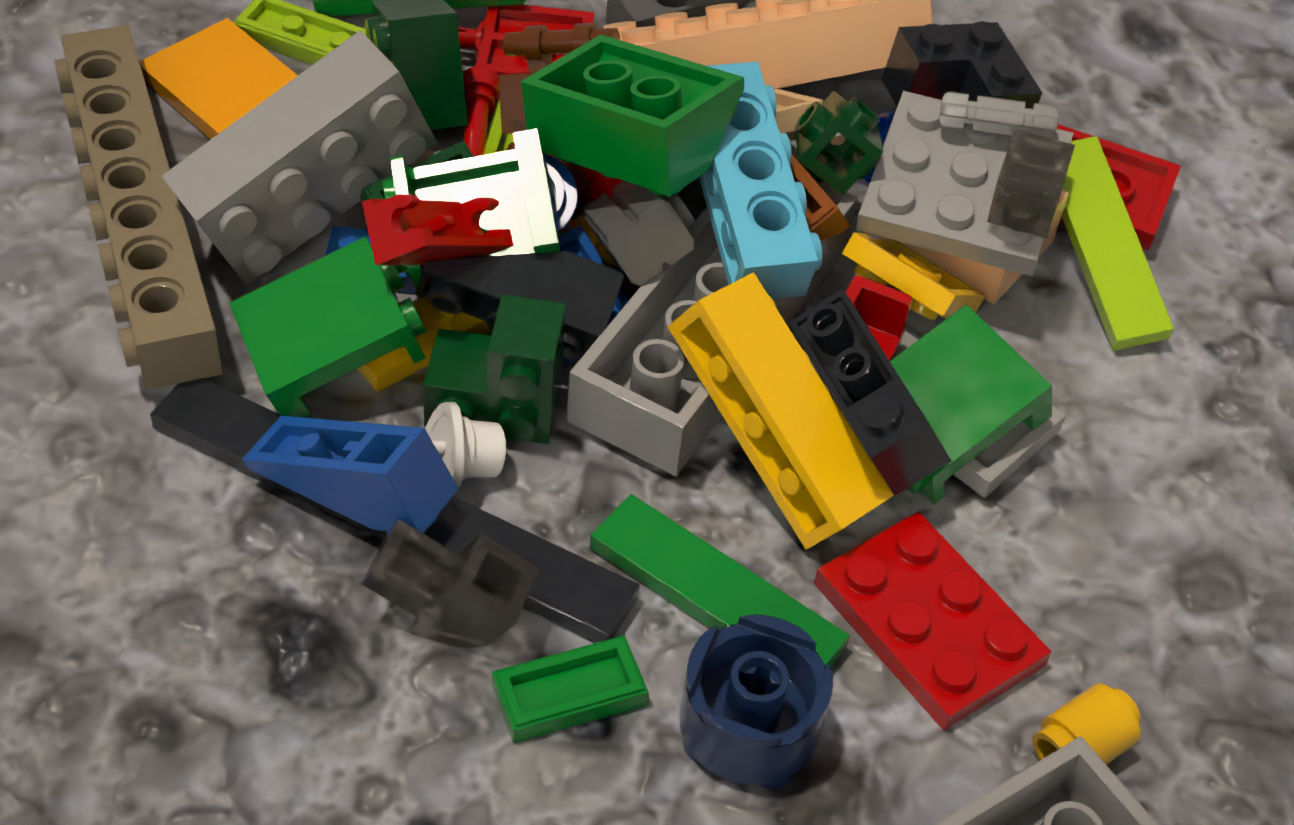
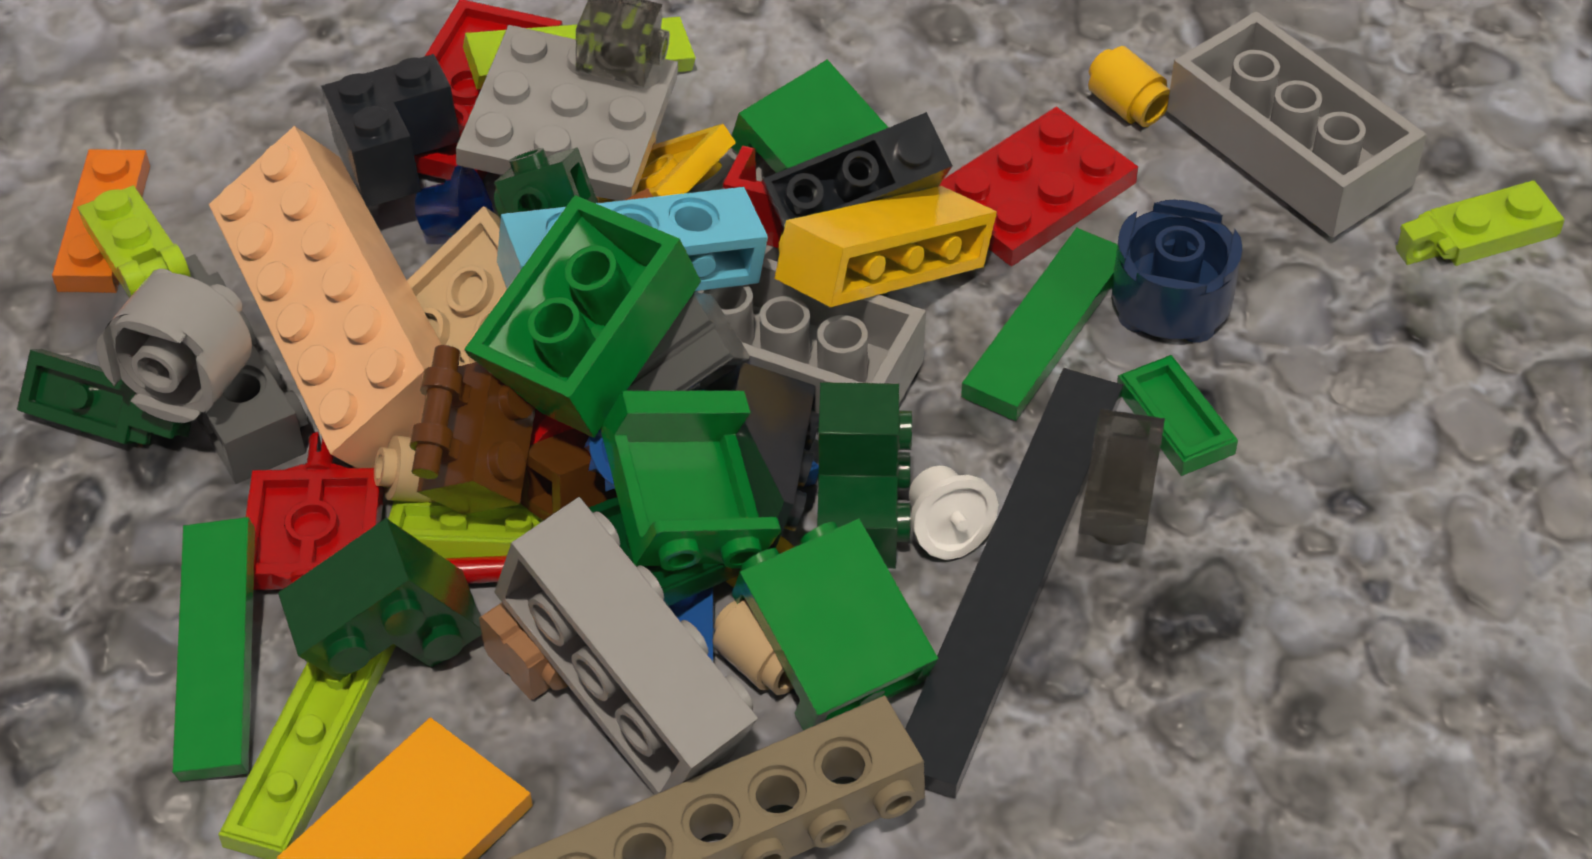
camera: 90 degrees left, 0 degrees up
blue slope [242,416,459,536] -> none
red hinge [362,194,514,266] -> none
light grey axle [939,92,1059,141] -> none

